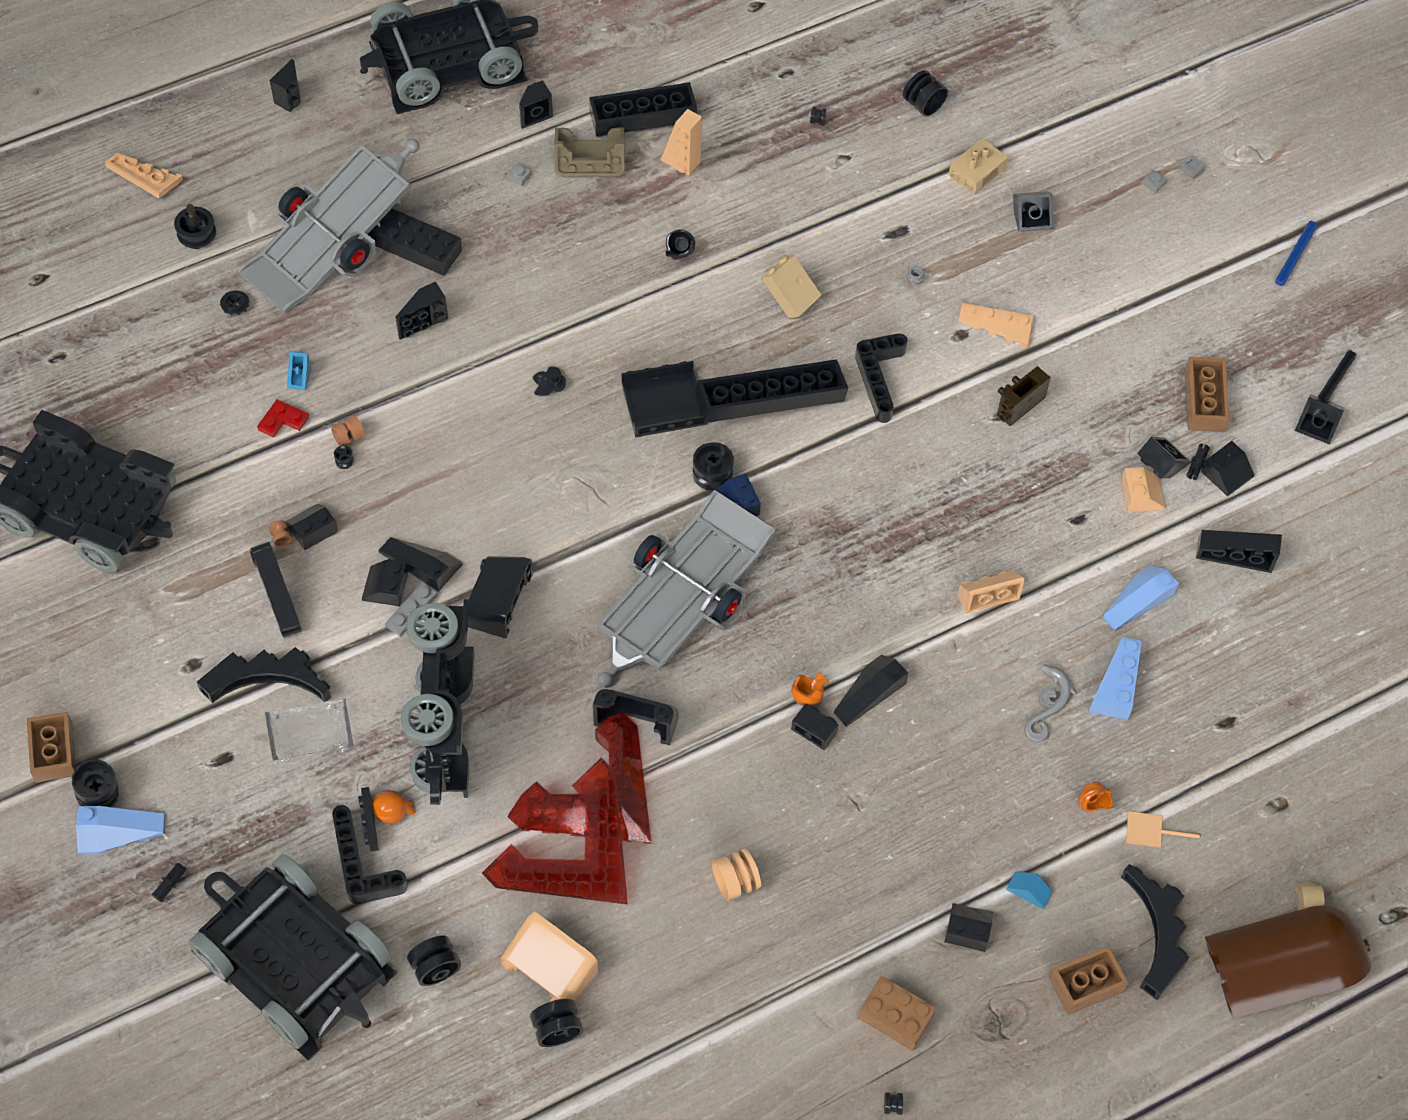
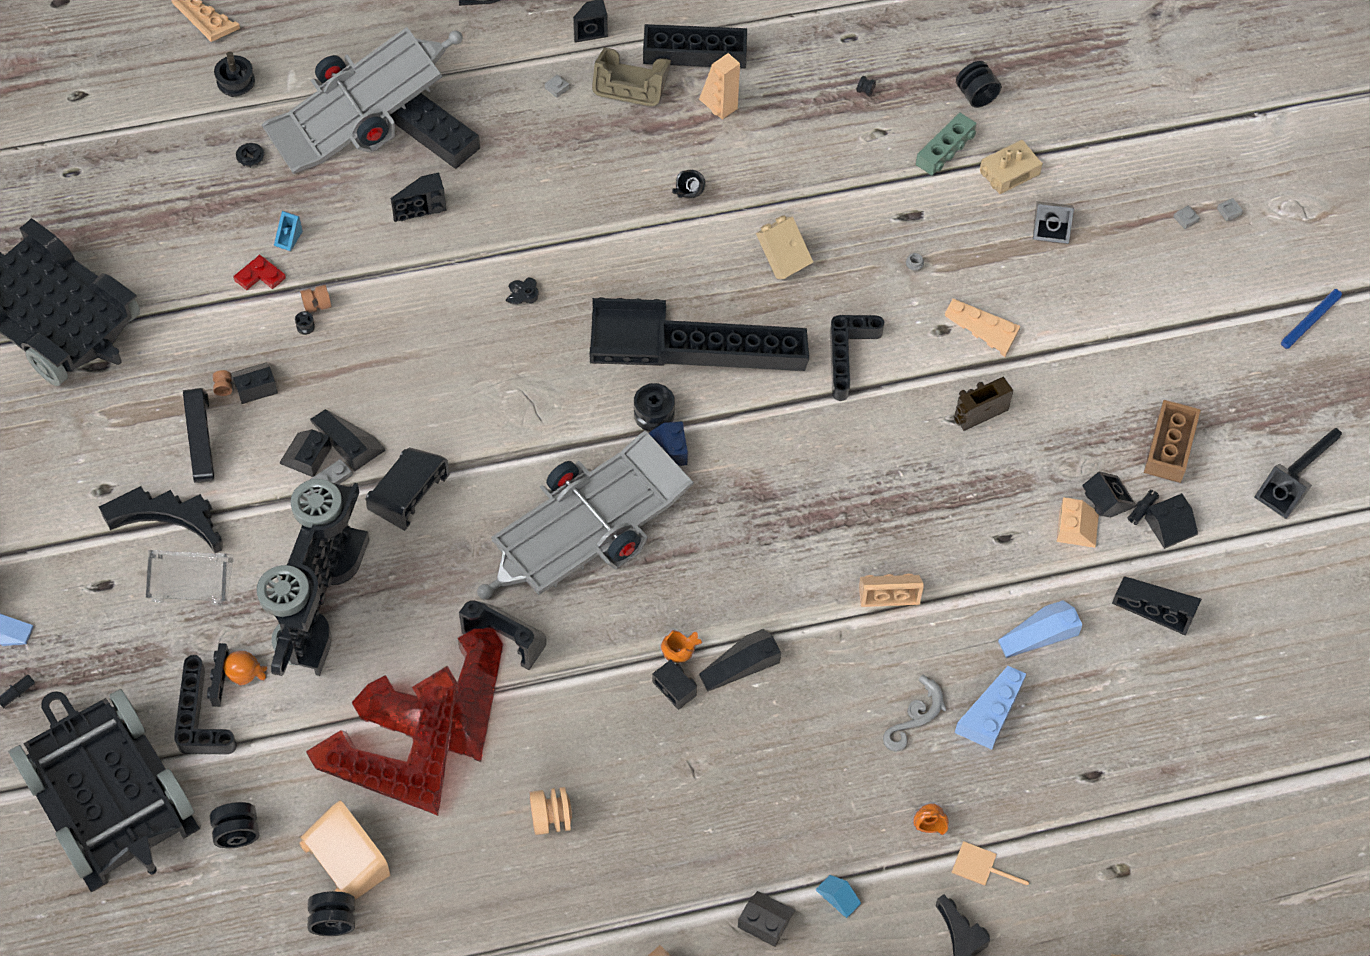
camera: 15 degrees right, 0 degrees up
none -> sand green brick [916,112,977,176]

